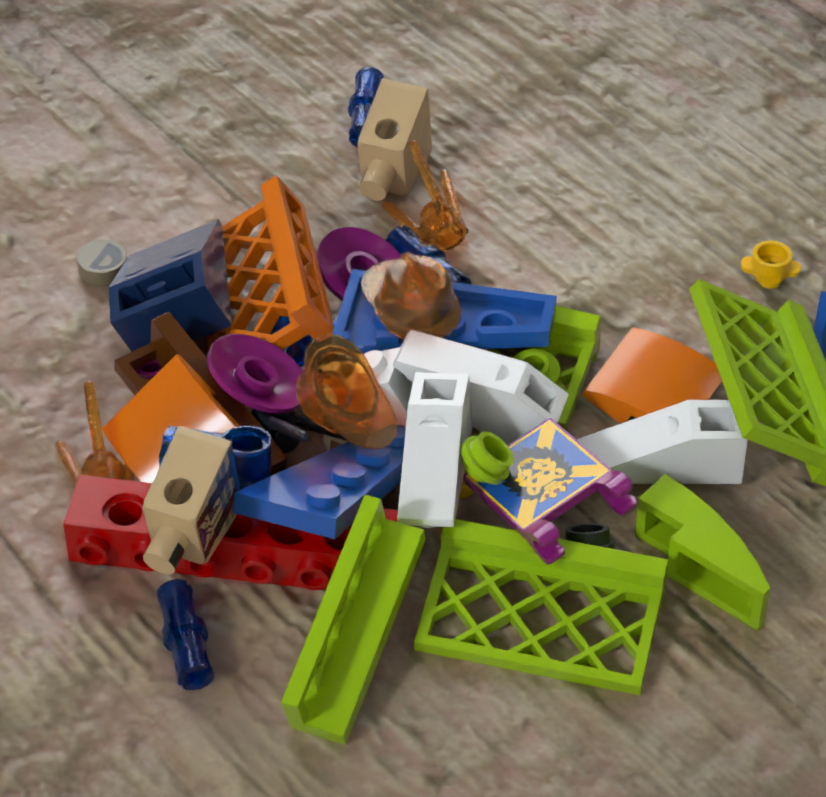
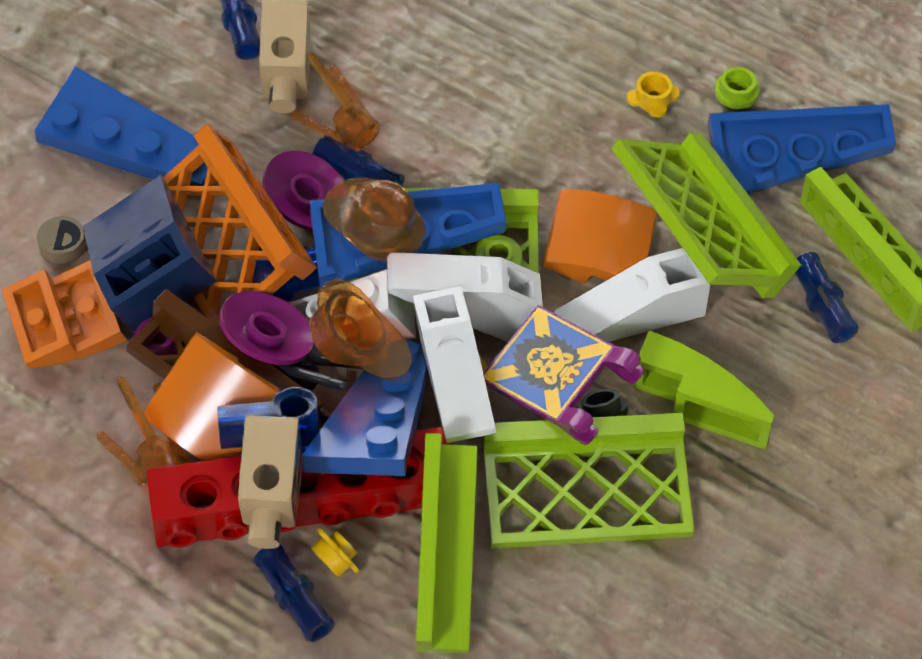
camera: 20 degrees left, 10 degrees up
lime plate [460,431,514,485] -> none
none -> orange slope [1,260,128,369]
none -> blue wing [34,66,208,186]
none -> yellow plate [311,527,360,578]

